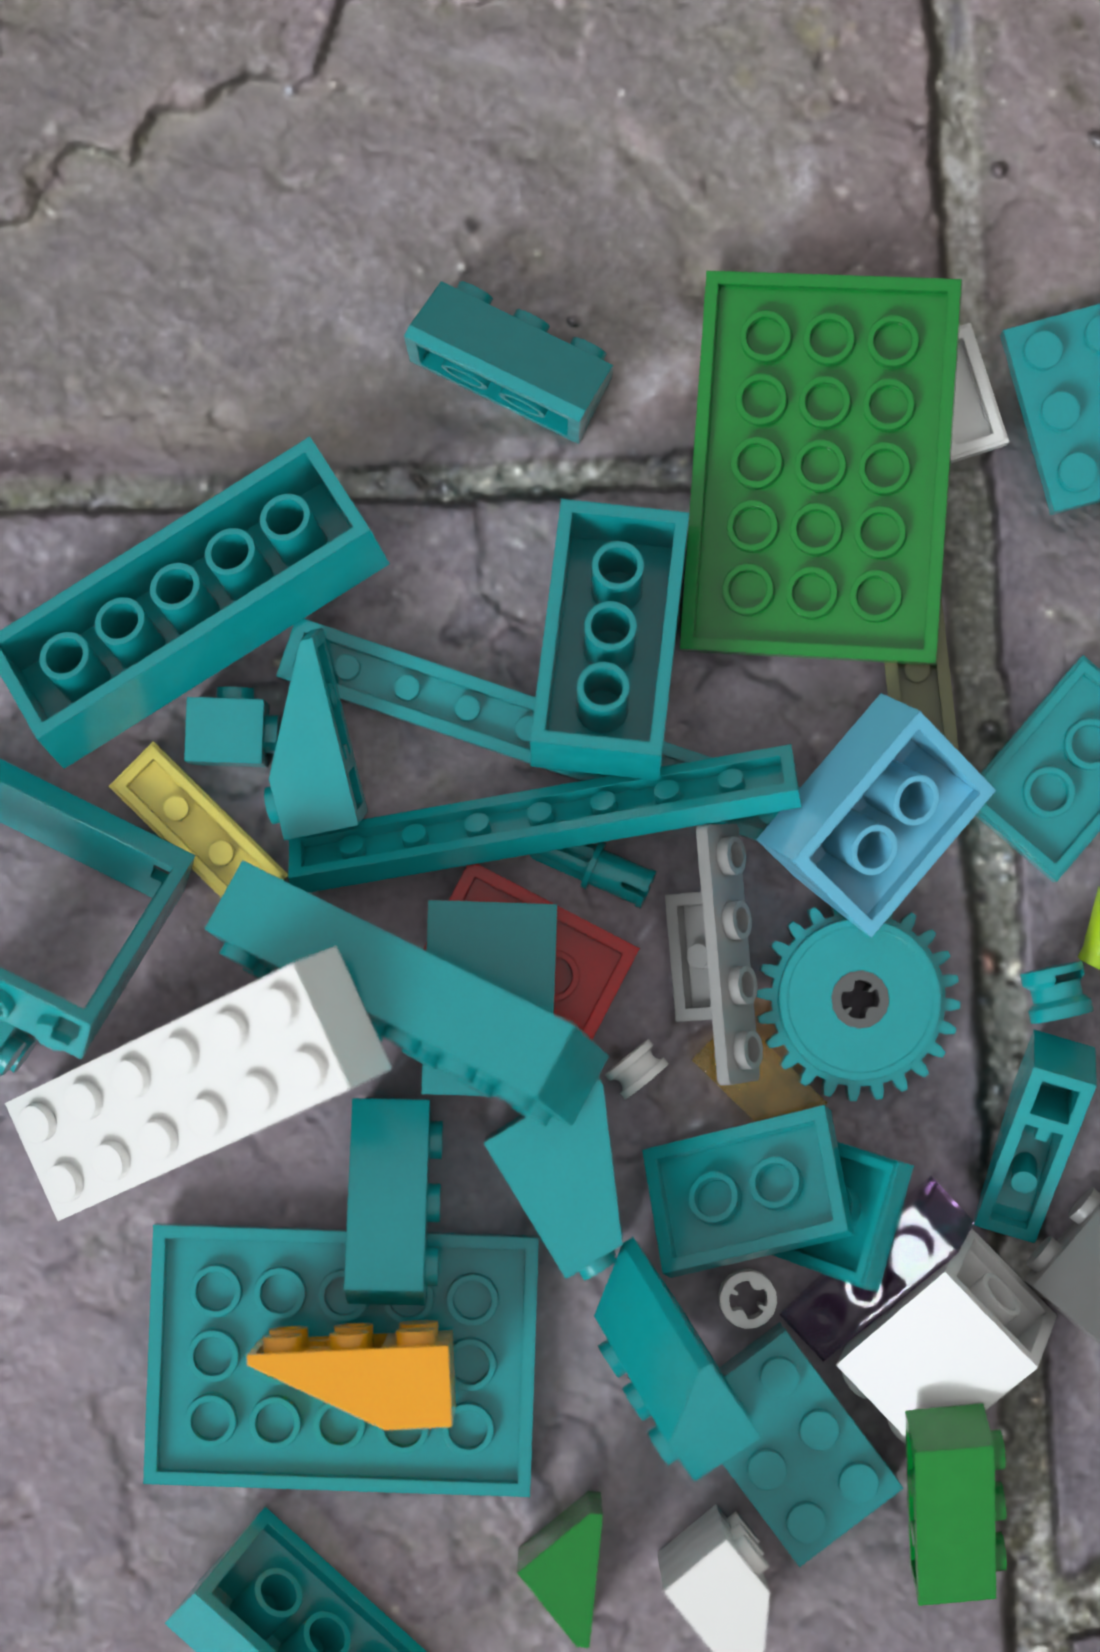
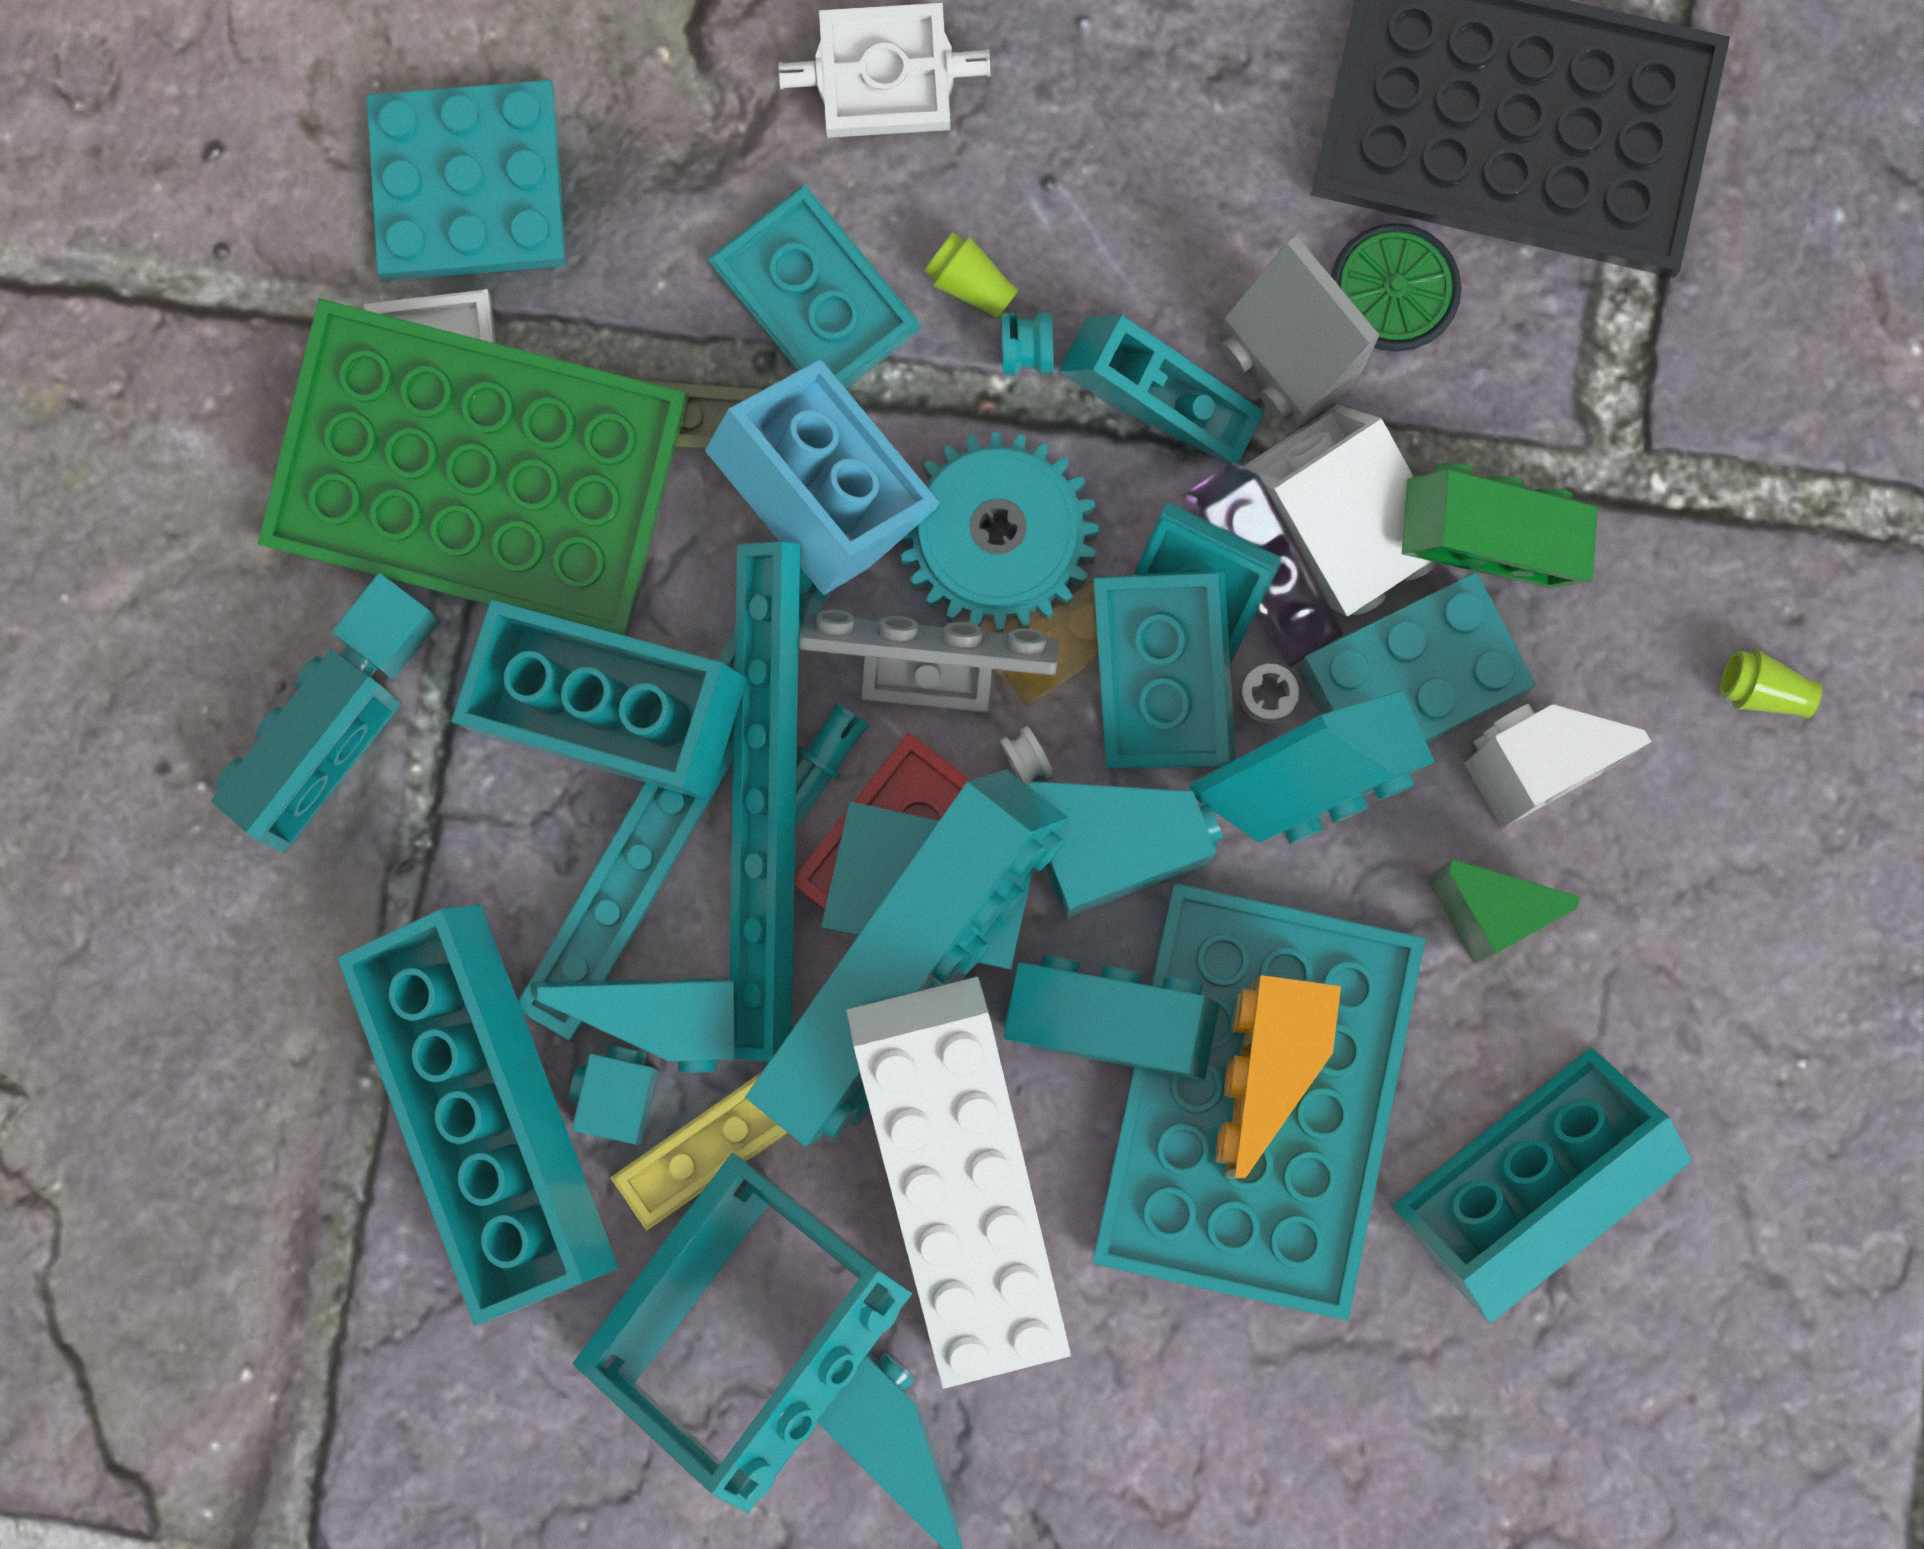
camera: 80 degrees left, 5 degrees down
none -> teal brick [331,572,440,680]

